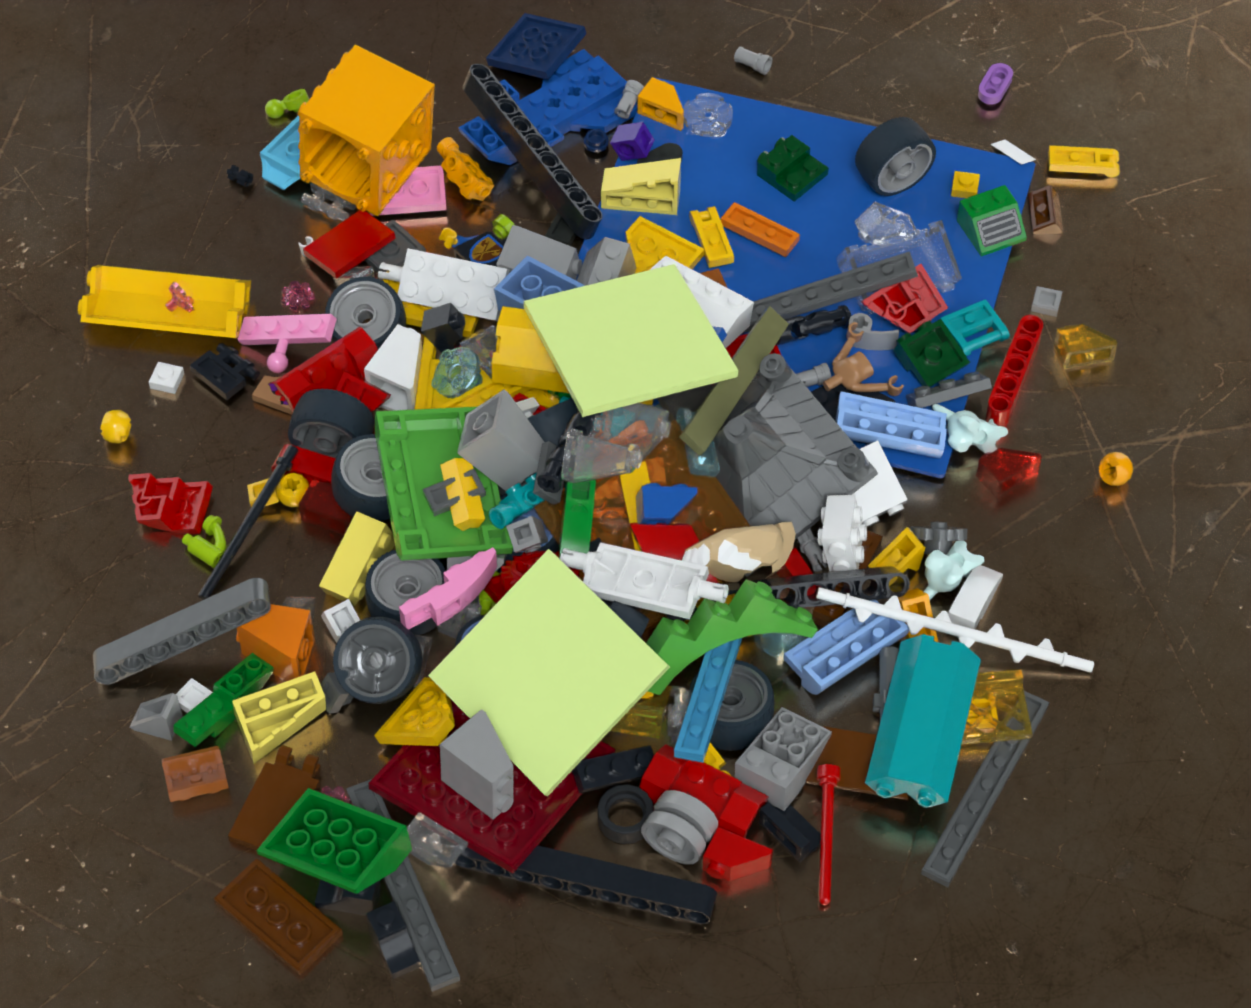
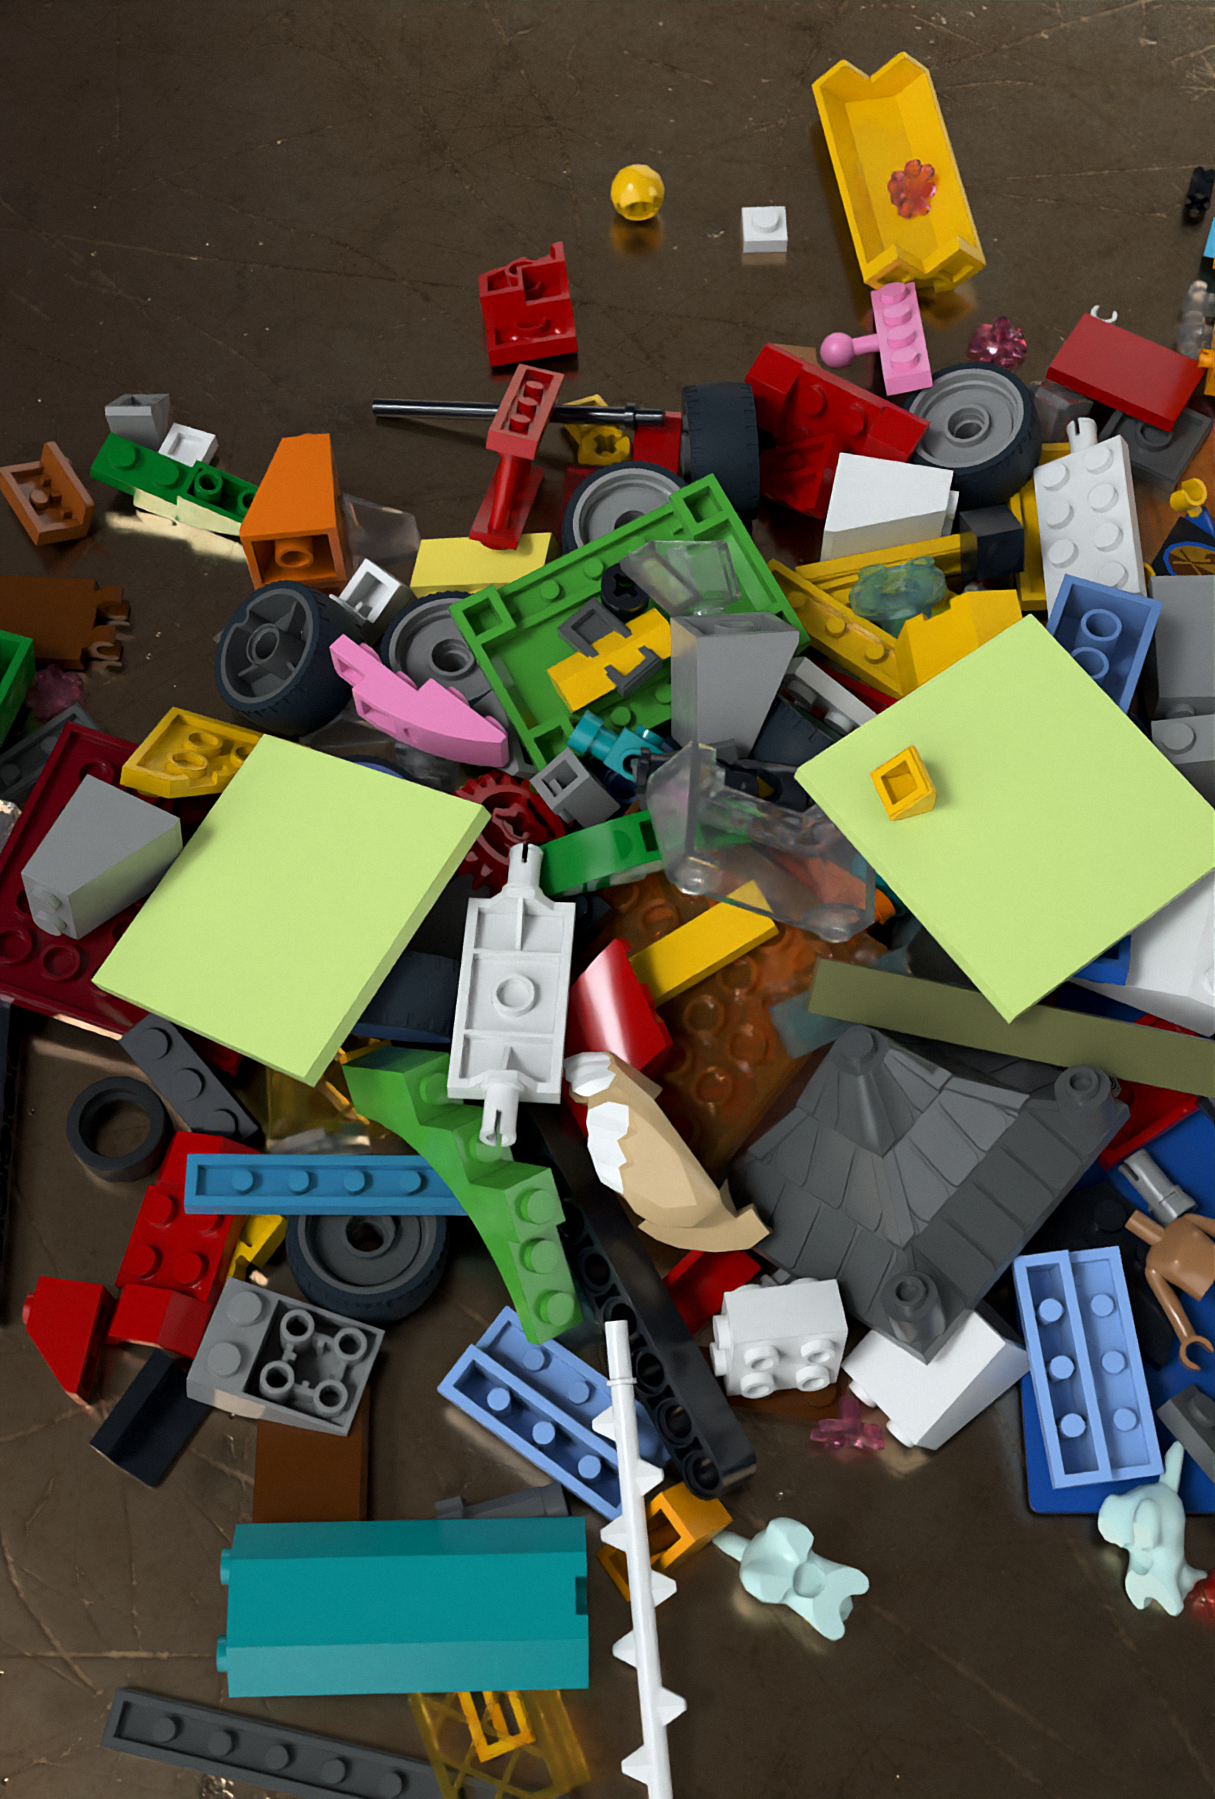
camera: 75 degrees right, 10 degrees up
dark grey beam [93,578,271,685] -> none
lime plant [182,515,226,568] -> none
black plate [190,343,260,400] -> none
light yellow wedge [232,671,326,764] -> none
blue slope [636,483,698,525] -> none
light grey wheel [641,790,718,864] -> none
red piece [817,764,841,905] -> none
yellow slope [868,527,926,586] -> none
dark grey plant [910,521,967,557] -> none
white slope [948,565,1003,629] -> none
clear red slope [976,448,1042,498] -> none
none -> red fence [469,364,564,550]
none -> black wheel [600,561,651,622]
none -> clear slope [619,541,742,617]
none -> clear pink plant [810,1396,884,1450]
none -> yellow slope [869,745,937,821]

